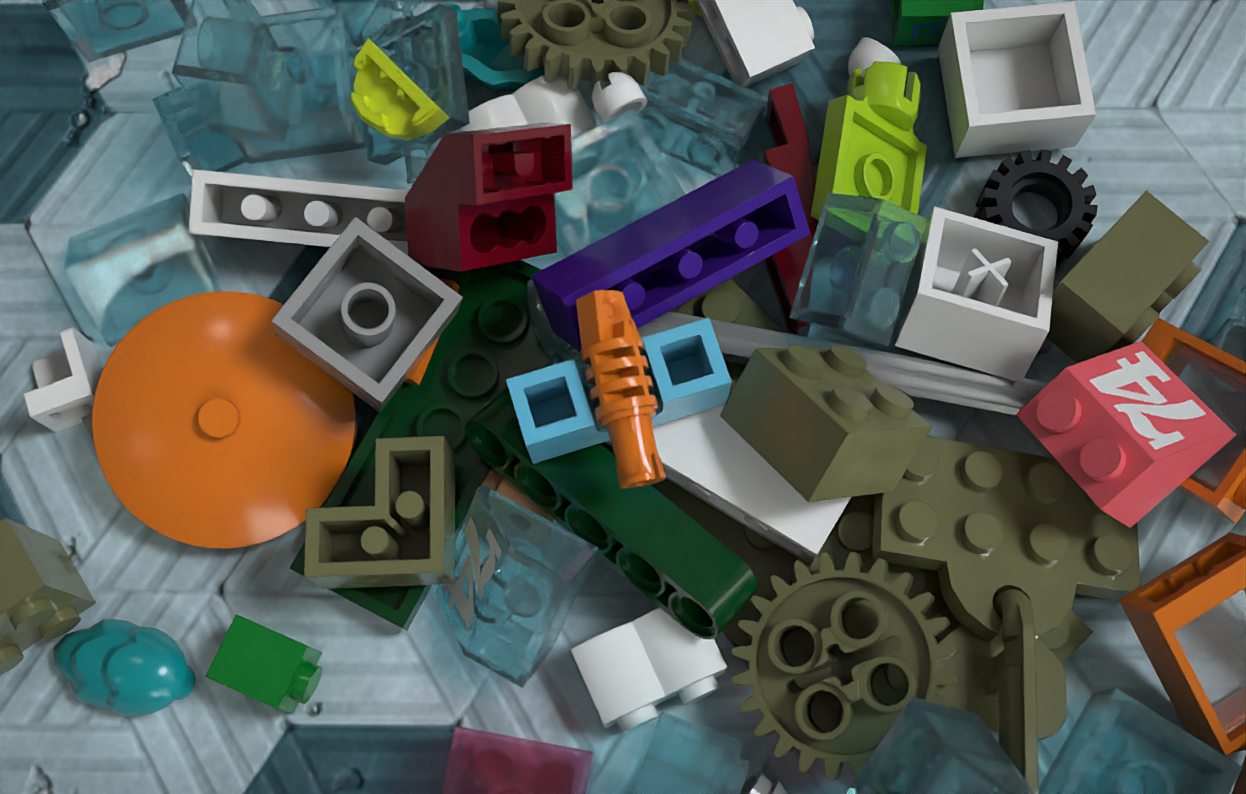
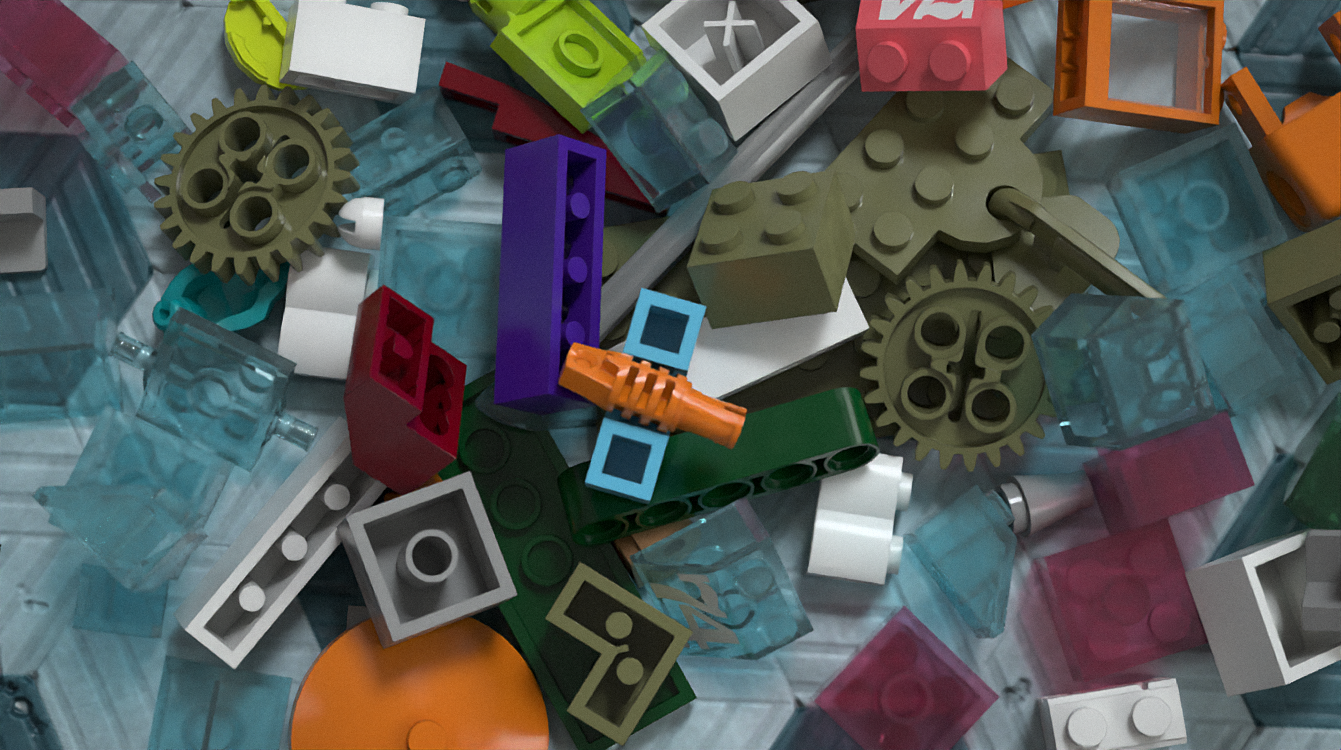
camera: 70 degrees left, 10 degrees up
neon yellow plate [350,38,450,140] -> none

